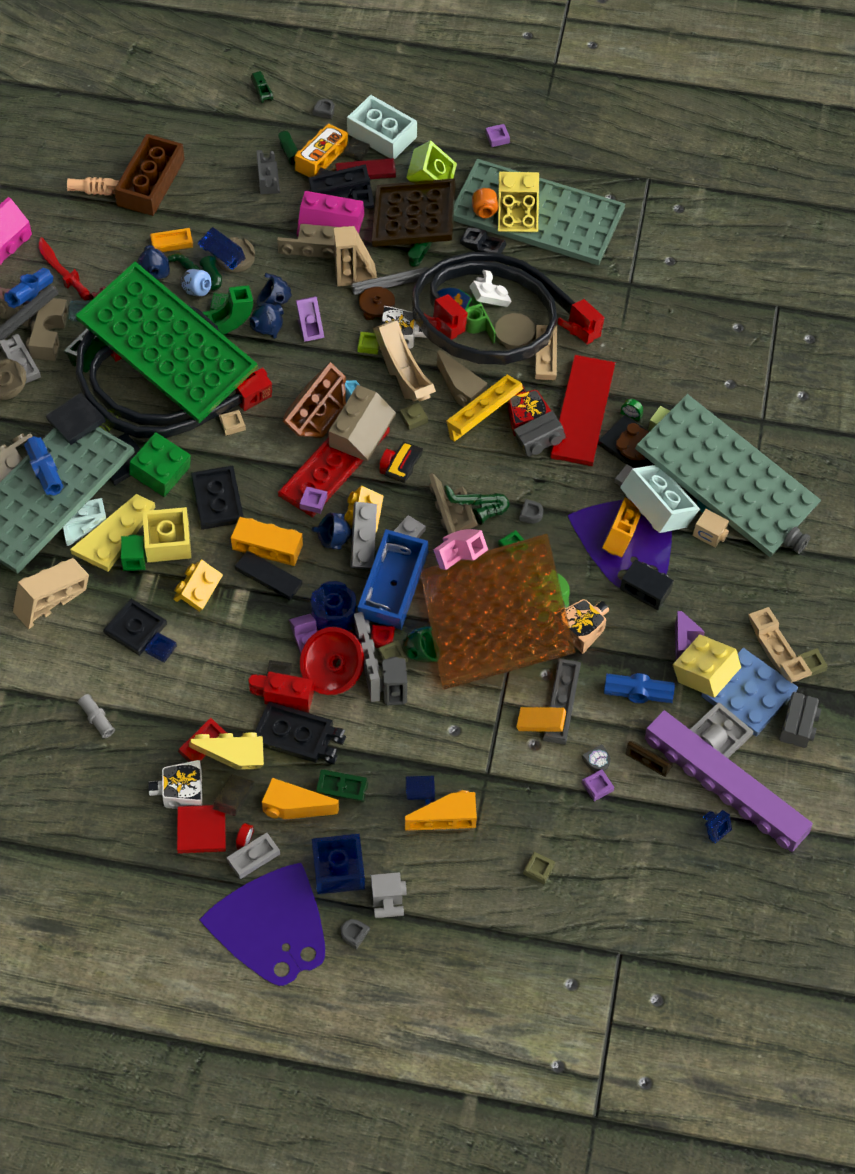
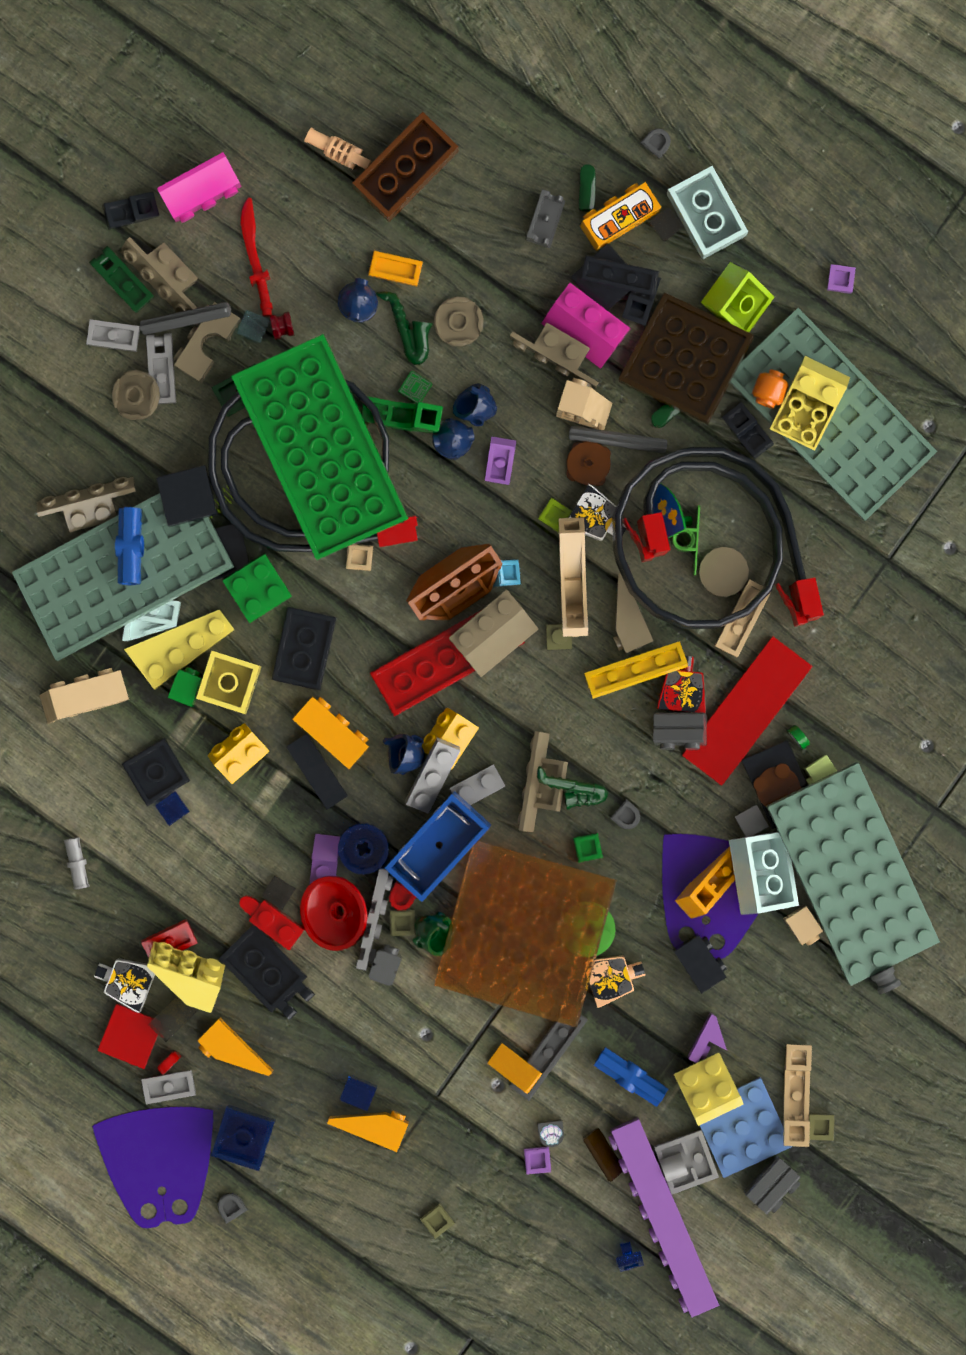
camera: 25 degrees right, 30 degrees up
blue piece [4,268,53,309] -> none
light blue head [181,269,211,297] -> none
clear blue hinge [198,227,246,270] -> none
dark green bar [251,71,273,103] -> none
medium lavender plate [300,486,327,514] -> none
dark green hinge [316,769,368,802] -> none
dark red tile [335,158,396,180] -> none
light grey brick [371,872,407,918] -> none
red tile [379,449,395,475] -> none
slope [385,441,423,483] -> none
bright pink brick [433,529,488,570] -> none
white plate [469,270,512,307] -> none

